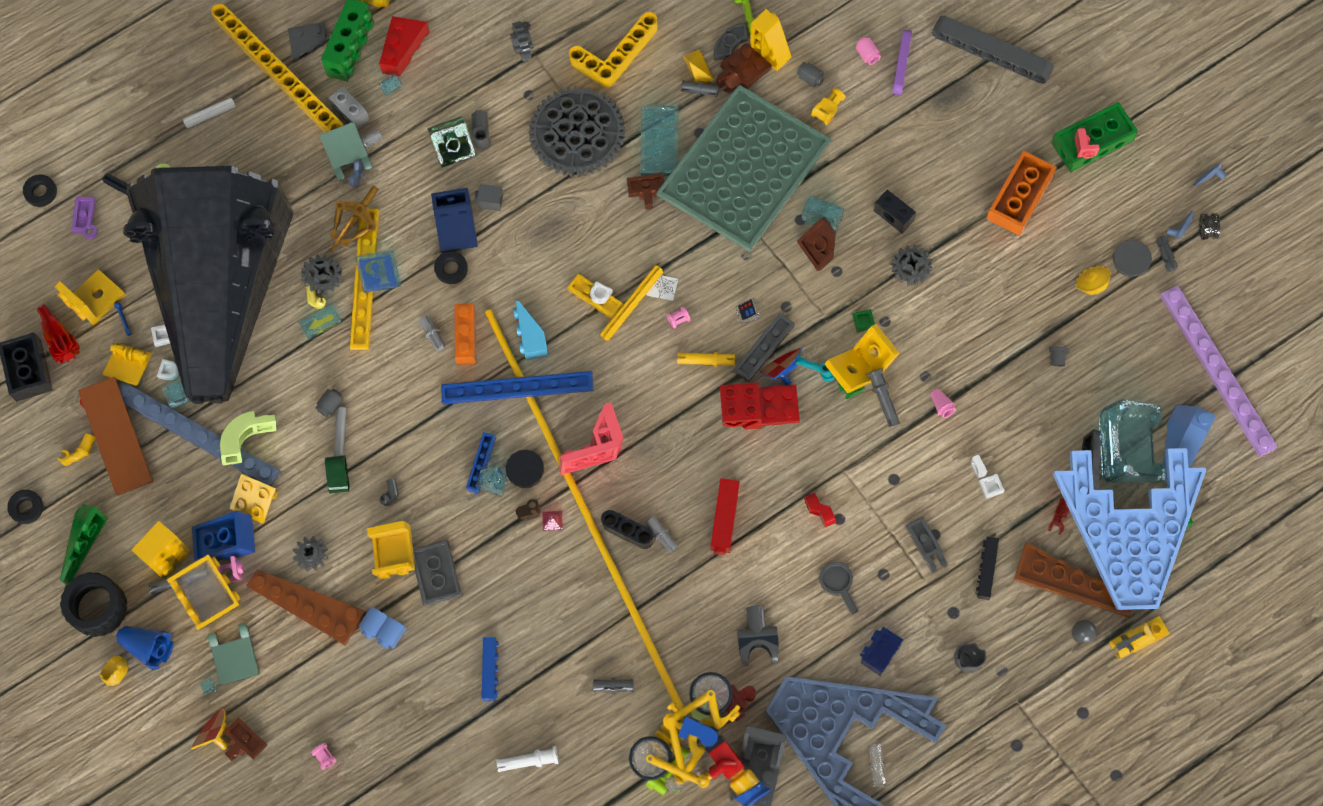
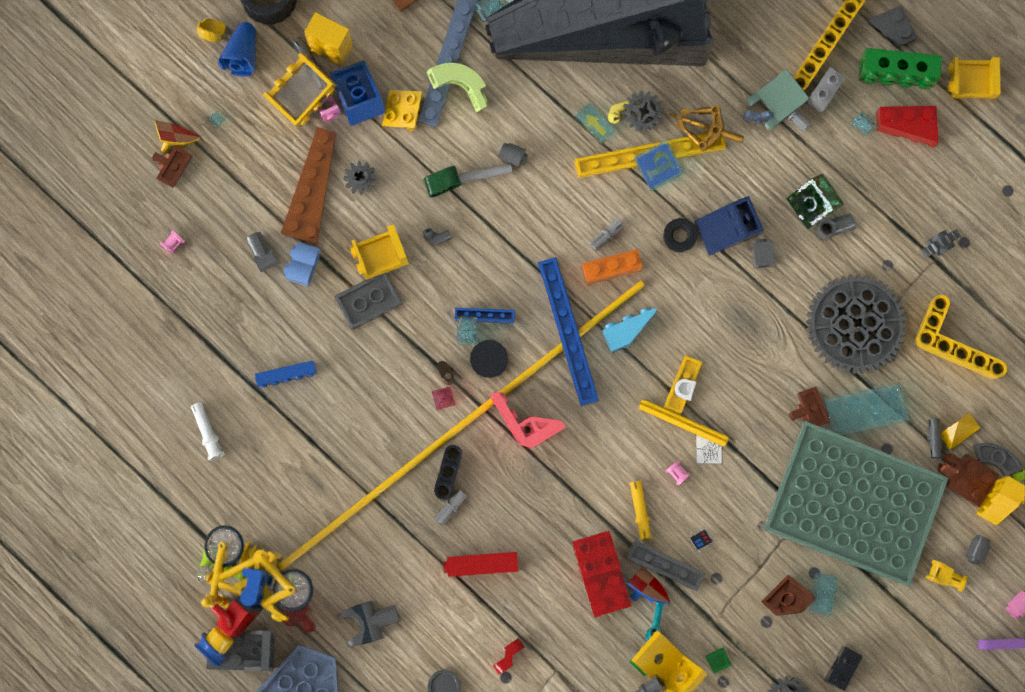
camera: 70 degrees right, 10 degrees up
sand green flag [207,623,260,686] -> none
dark grey pin [593,678,634,694] -> none
none -> dark grey piece [246,231,278,272]

